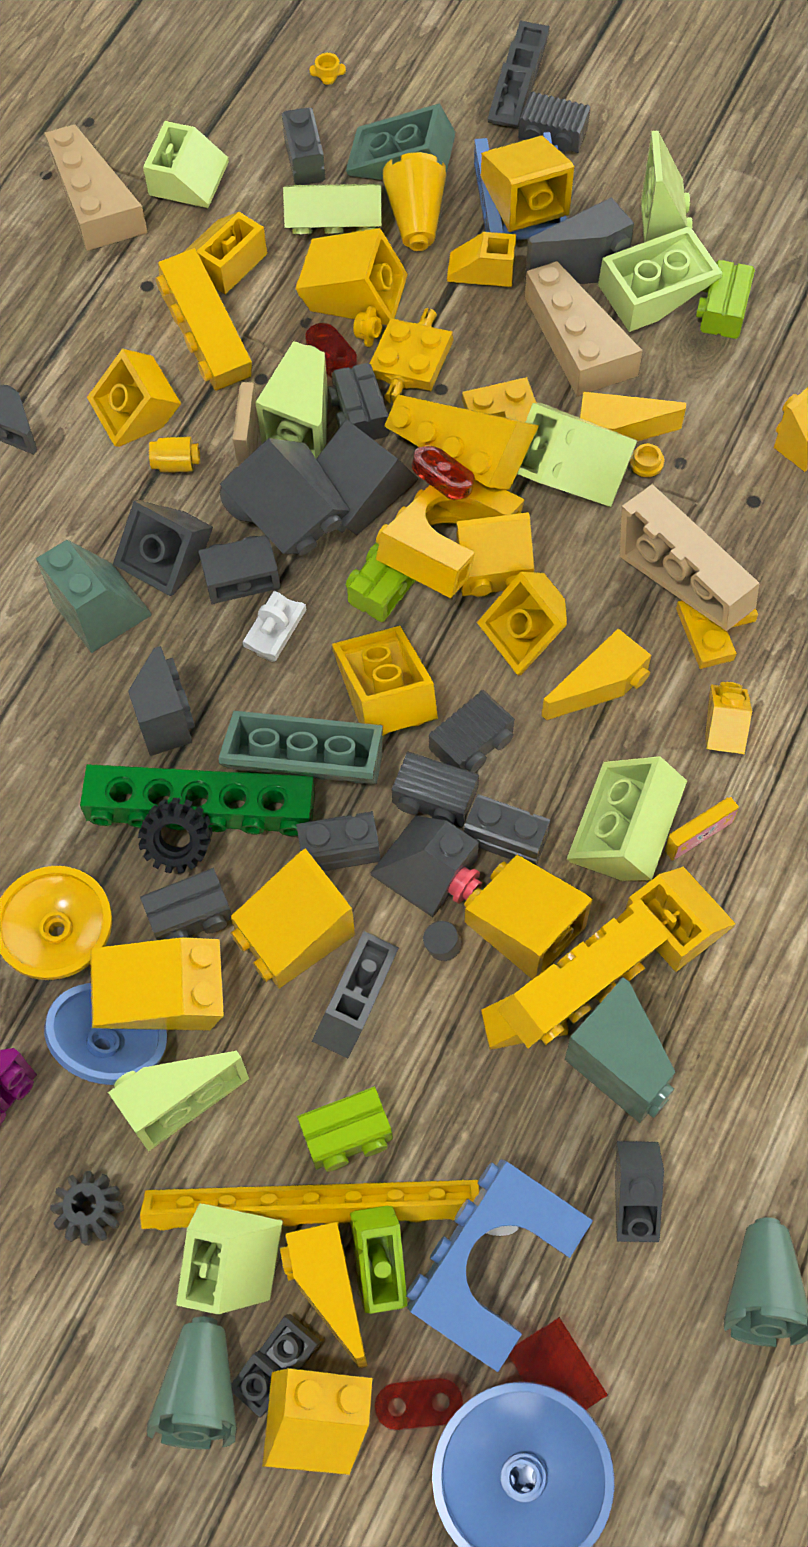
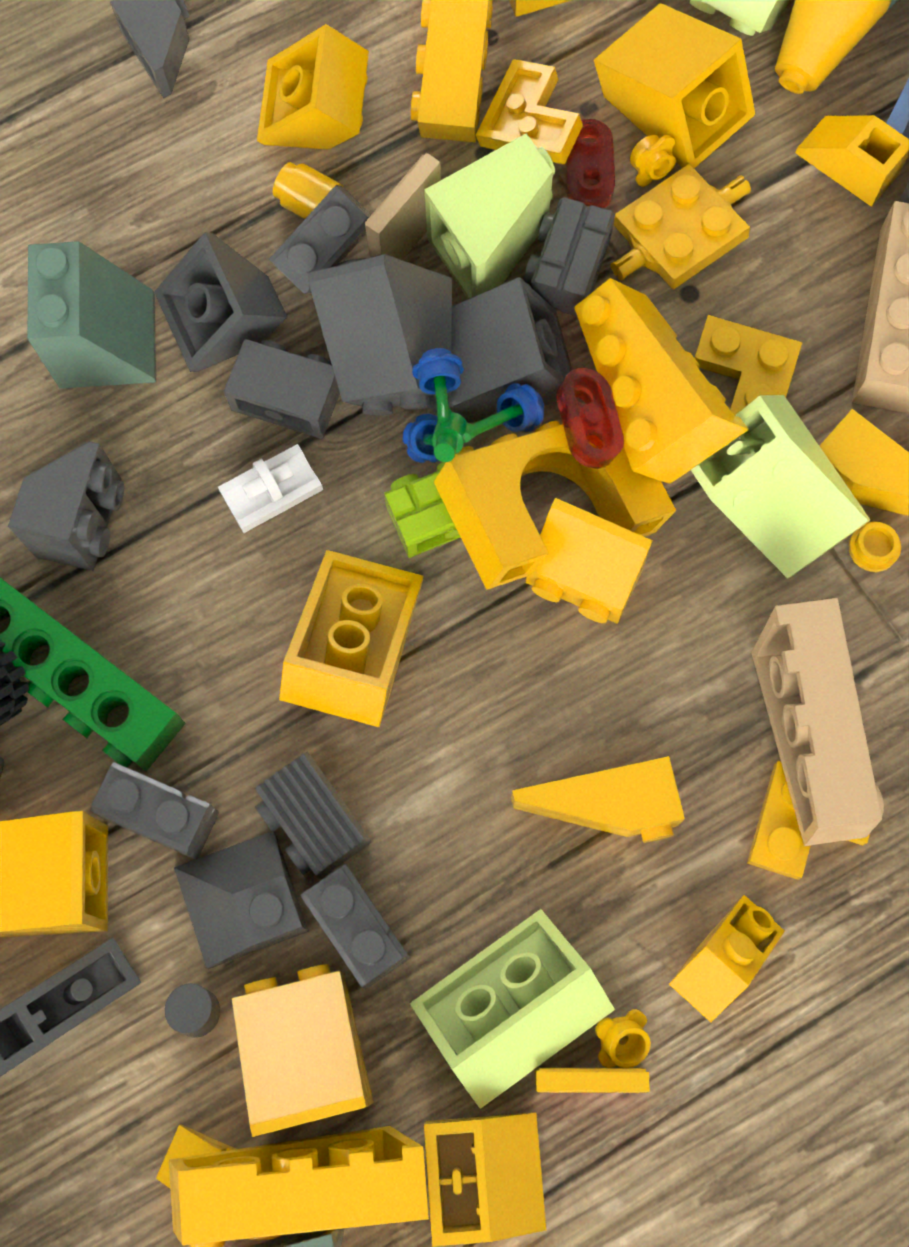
camera: 35 degrees right, 10 degrees up
sand green slope [219,711,383,784] -> none
dark grey brick [429,690,514,773] -> none
coral plate [448,867,482,904] -> none
yellow slope [477,572,567,675] -> none
none -> dark grey brick [269,185,371,294]
none -> blue plant [402,348,544,463]
none -> yellow plate [476,59,583,165]
none -> yellow plate [595,1009,651,1068]

